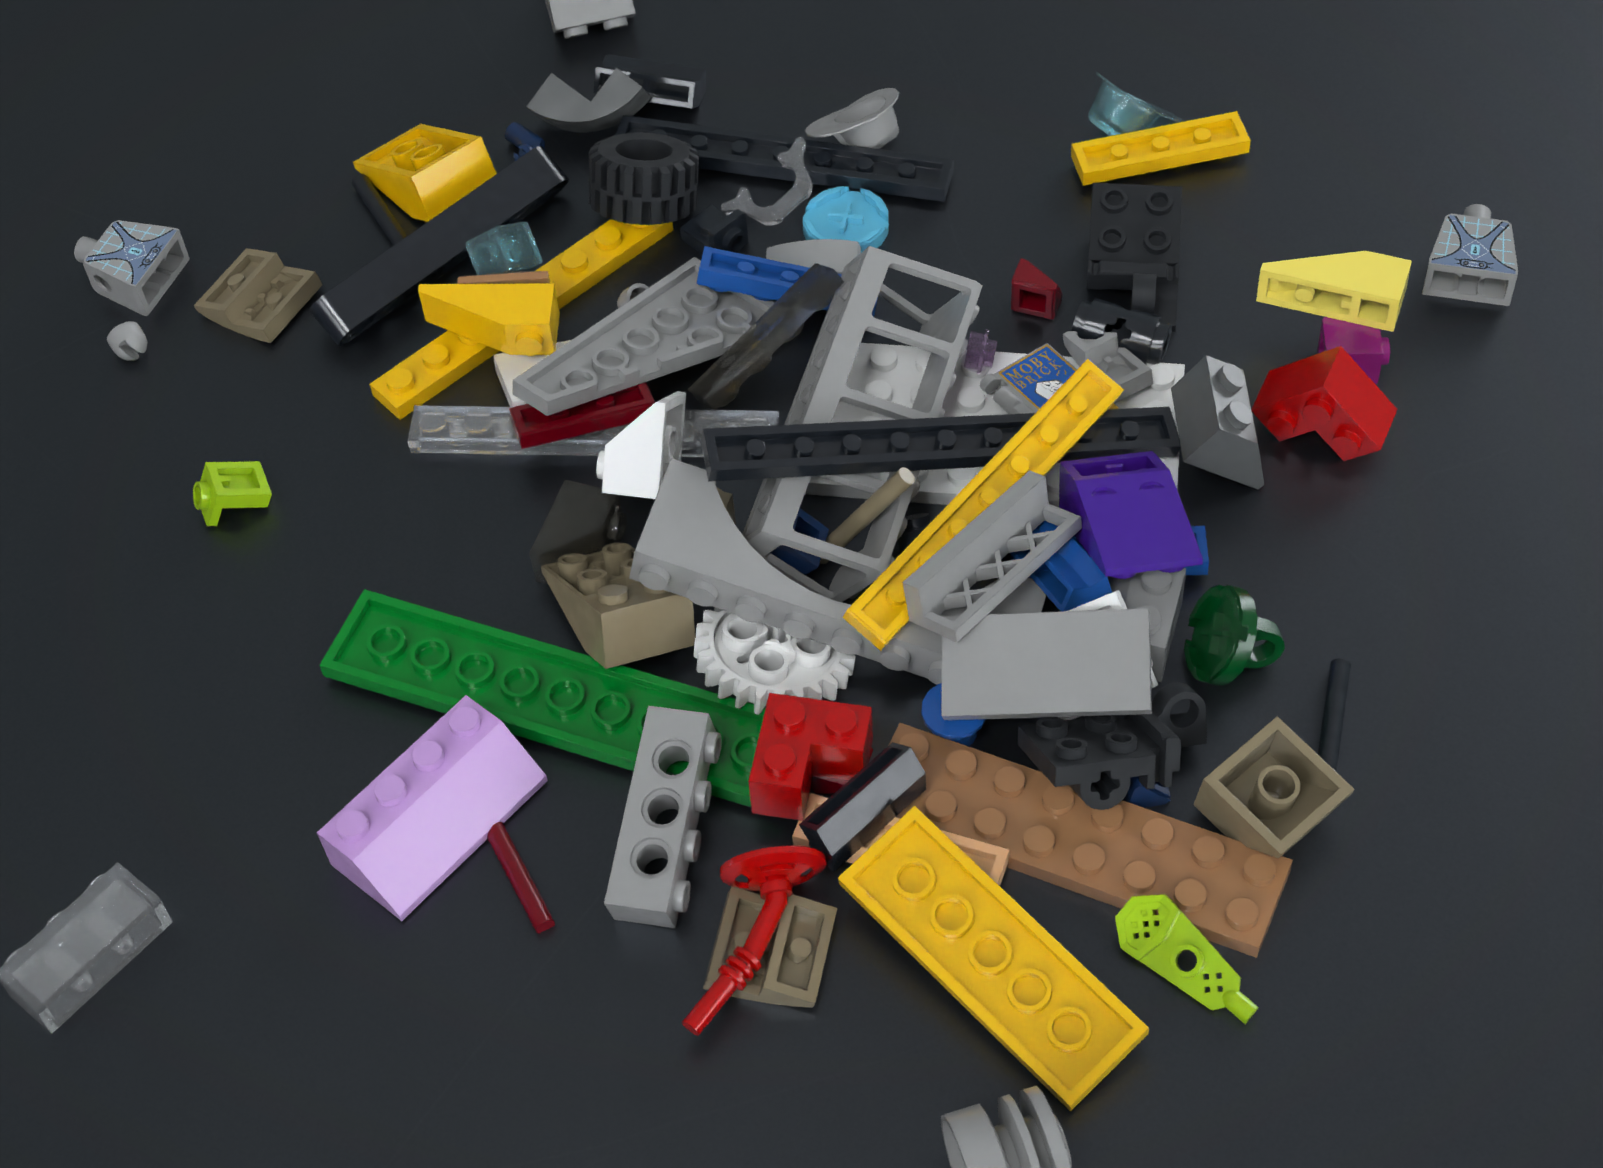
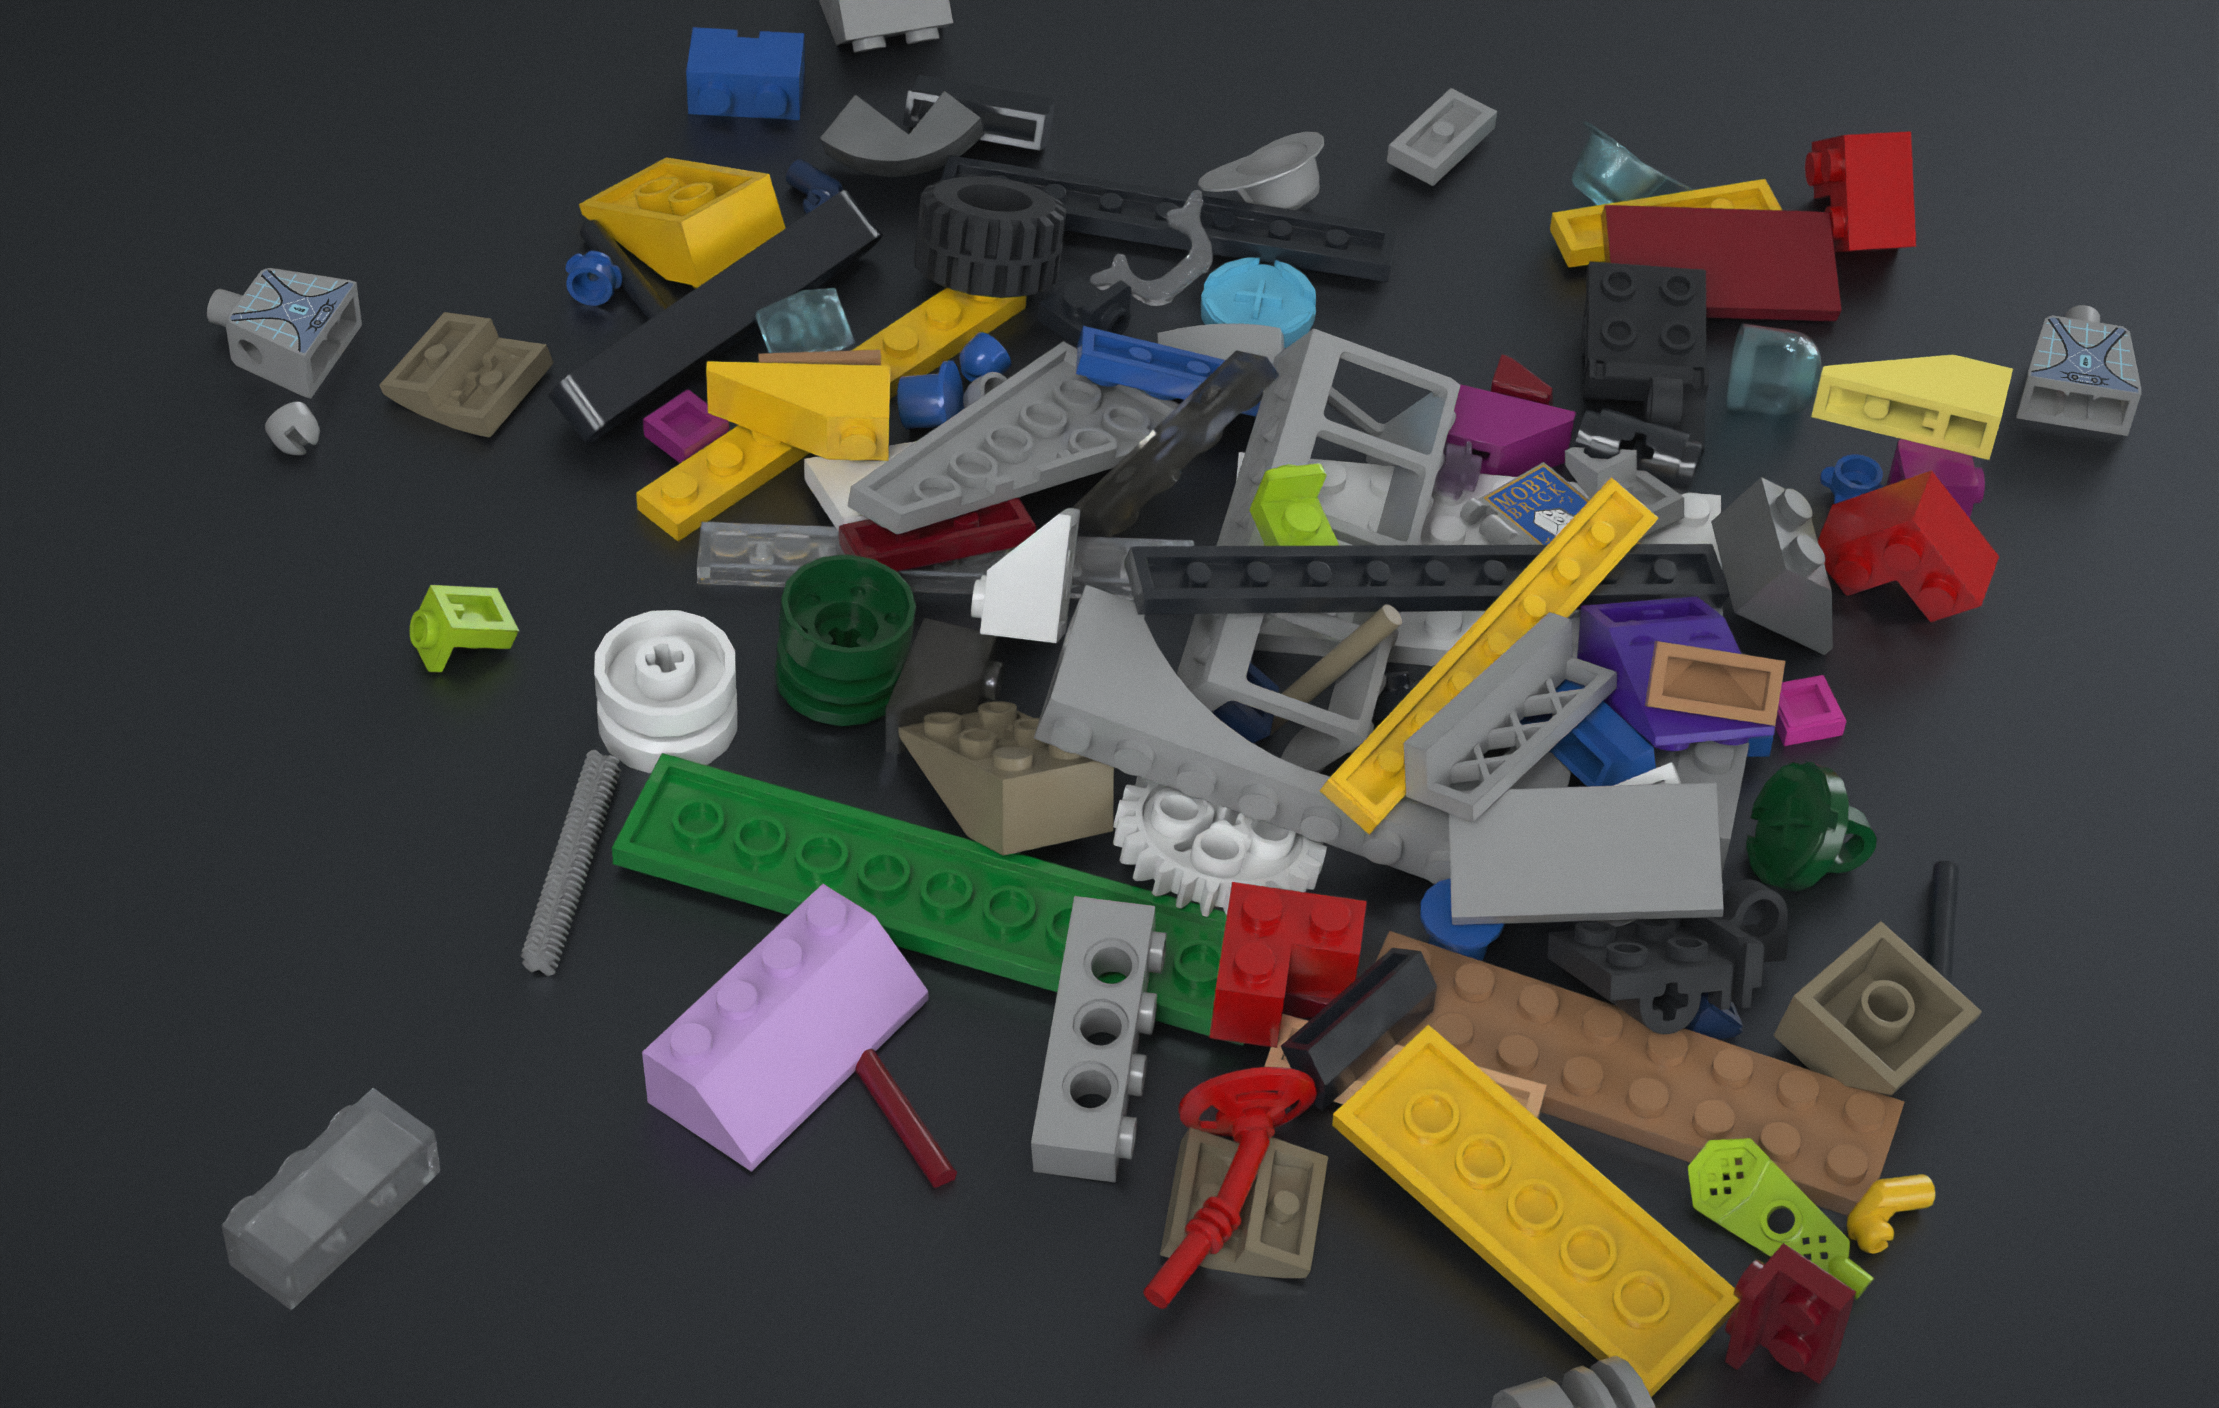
camera: 10 degrees left, 5 degrees down
none -> light grey axle [520,750,621,976]
none -> blue plate [565,251,623,306]
none -> white wheel [594,610,737,773]
none -> magenta plate [643,389,729,463]
none -> blue brick [686,27,805,120]
none -> dark green wheel [774,554,916,726]
none -> blue piece [897,361,965,429]
none -> blue hinge [959,332,1011,382]
none -> lime bracket [1249,463,1339,546]
none -> light grey plate [1387,88,1497,186]
none -> magenta slope [1440,384,1576,477]
none -> dark red tile [1601,205,1842,321]
none -> medium nougat slope [1645,641,1785,726]
none -> dark red bracket [1725,1243,1856,1384]
none -> clear light blue helmet [1726,324,1822,416]
none -> dark pink tile [1775,675,1846,746]
none -> red brick [1805,131,1916,252]
none -> blue plate [1820,454,1885,504]
none -> yellow arm [1847,1174,1935,1254]

